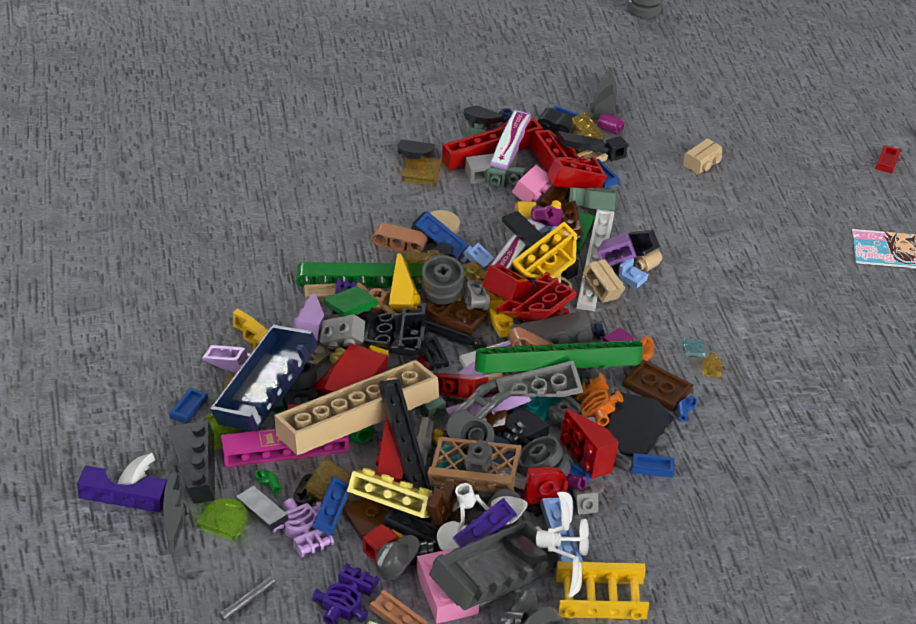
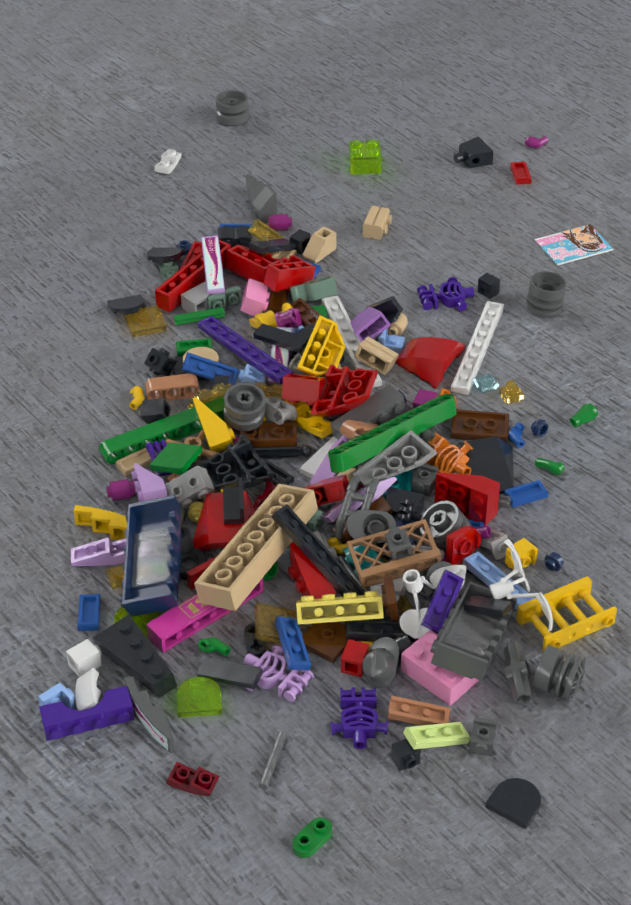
camera: 25 degrees left, 0 degrees up
none -> light blue bracket [38,683,75,709]
none -> white brick [66,639,102,677]
none -> magenta brick [106,479,136,501]
none -> yellow arm [129,386,145,410]
none -> black brick [140,398,171,424]
none -> black brick [144,348,177,376]
none -> white slope [154,149,181,174]
none -> dark red slope [166,762,220,796]
none -> green axle [174,307,225,325]
none -> green plate [176,338,212,356]
none -> dark purple tile [197,316,294,385]
none -> black panel [223,477,244,524]
none -> tan slope [302,226,336,264]
none -> clear neon green piece [348,140,382,174]
none -> red wedge [395,337,466,390]
none -> dark purple piece [417,277,474,311]
none -> white tile [451,301,504,395]
none -> black torso [454,137,494,168]
none -> black plate [477,272,500,299]
none -> yellow brick [505,538,538,570]
none -> dark grey wheel [526,271,567,316]
none -> dark blue plate [531,419,548,437]
none -> green arm [535,457,565,475]
none -> dark blue plate [545,552,564,571]
none -> green cone [569,403,598,428]

